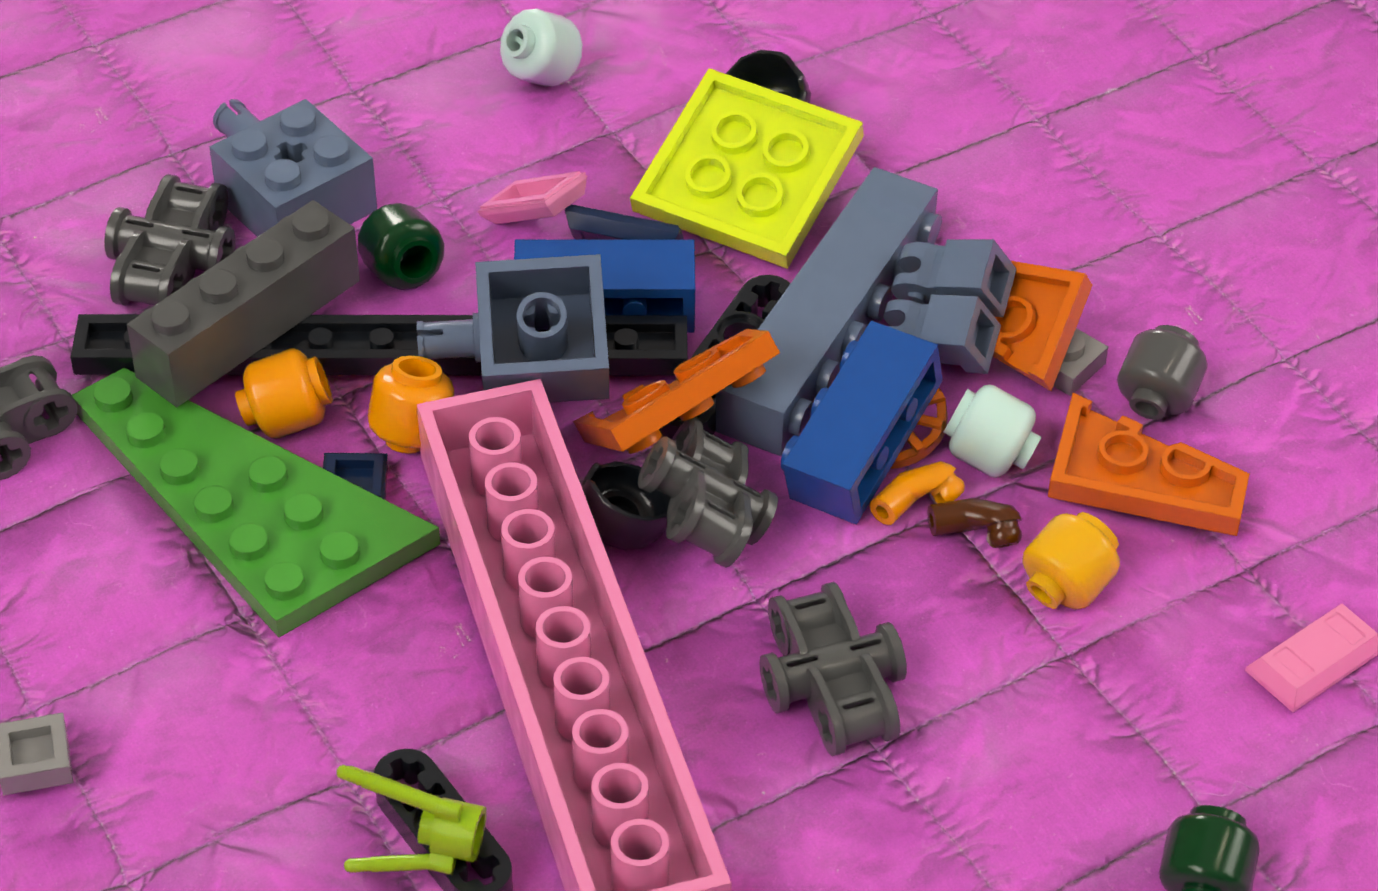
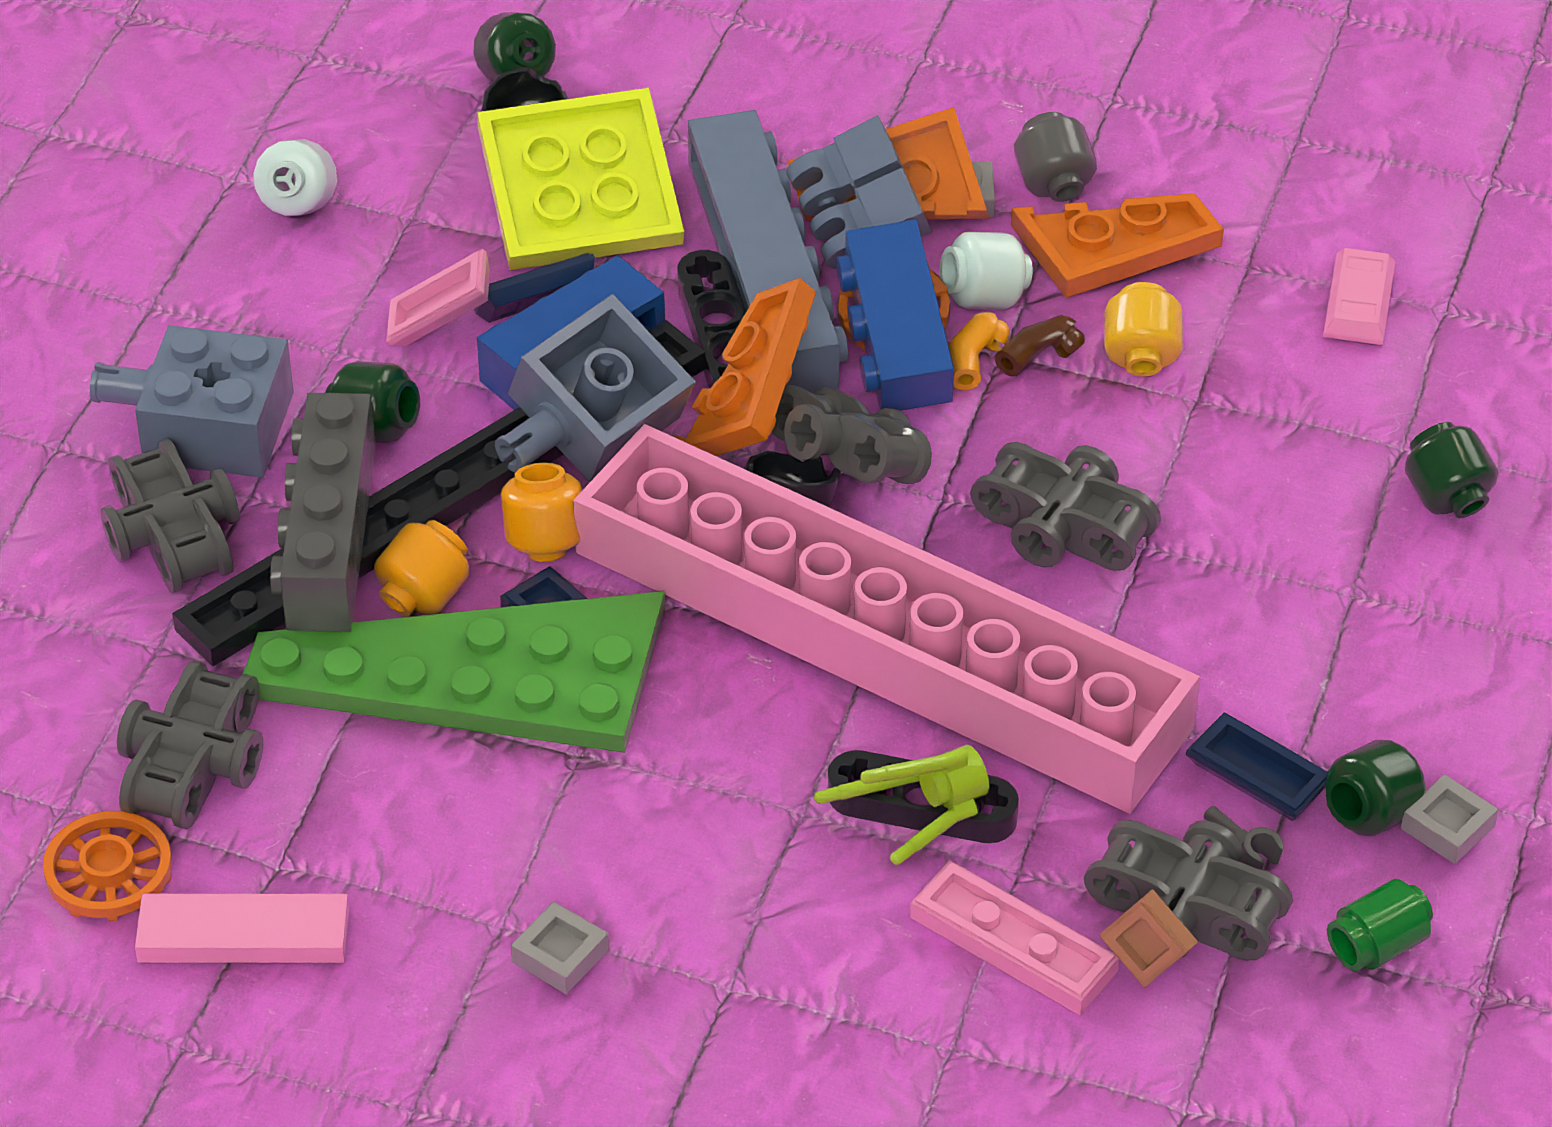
camera: 40 degrees left, 0 degrees up
none -> dark green head [473,12,556,81]

